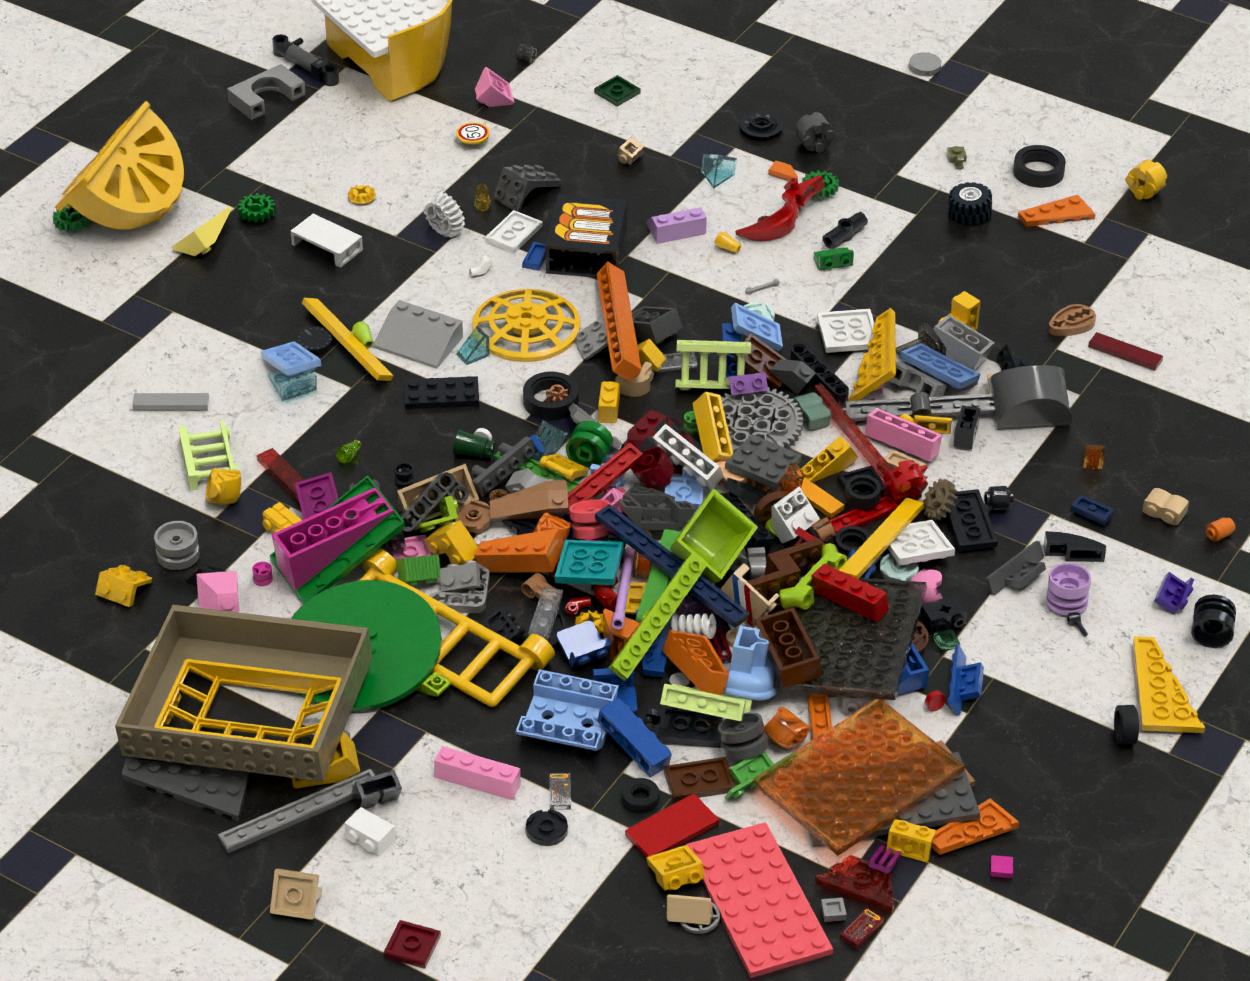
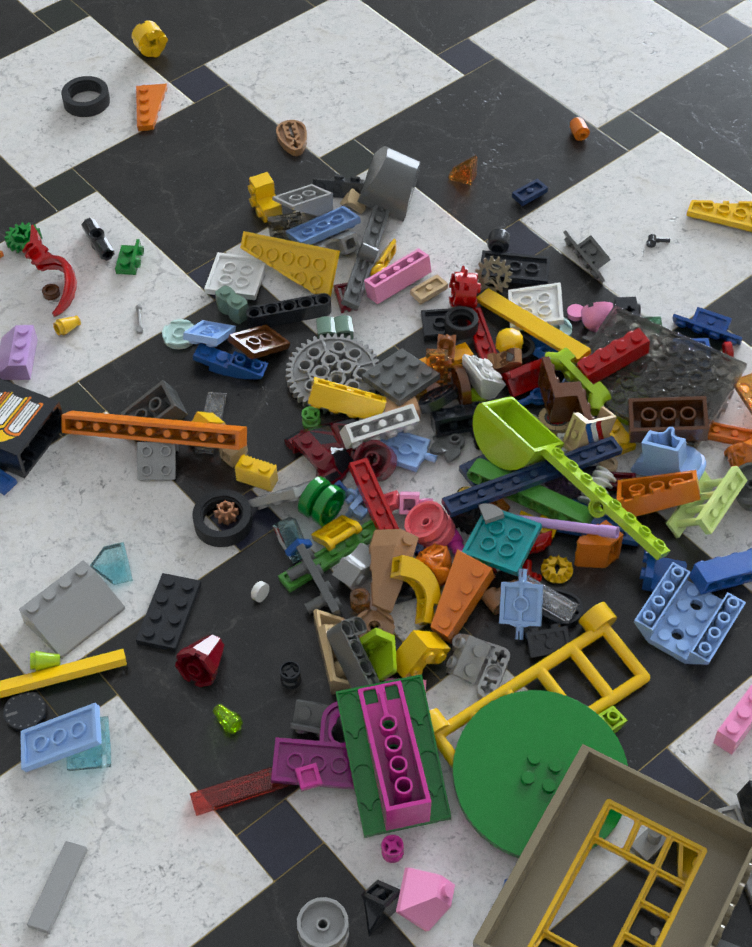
camera: 70 degrees left, 10 degrees up
yellowish green fence [178,420,238,490] -> none
yellow piece [206,468,241,505] -> none
yellow brick [262,502,302,533] -> none
bright green brick [396,554,440,585] -> none
dark green plant [453,429,495,459] -> none
yellow dish [472,289,580,362] -> none
bracket [556,621,612,668] -> none
dark grey wedge [618,482,697,533] -> none
black tile [645,706,723,748] -> none
light grey tile [669,673,690,687] -> none
yellowish green fence [676,340,751,390] -> none
medium lavender bracket [725,372,768,395] -> none
dark grey slope [770,359,816,395] -> none
yellow slope [797,435,858,483] -> none
clear red tile [815,383,893,479] -> none
olive plate [947,146,967,169] -> none
black wheel [949,182,992,225] -> none
black brick [953,405,981,449] -> none
black slope [1043,531,1106,562] -> none
lavender wheel [1046,563,1091,616] -> none
dark red tile [1088,332,1163,371] -> none
tan brick [1143,488,1189,525] -> none
dark purple bracket [1154,572,1194,614] -> none
black wheel [1191,594,1236,648] -> none
none -> dark red cone [175,635,224,687]
none -> sand green brick [215,285,248,324]
none -> dark pink tile [295,763,323,792]
none -> yellow arch [390,555,441,625]
none -> dark orange hips [436,334,456,367]
none -> light grey tile [478,504,505,524]
none -> yellow hair [496,328,523,352]
none -> light blue plate [499,569,544,640]

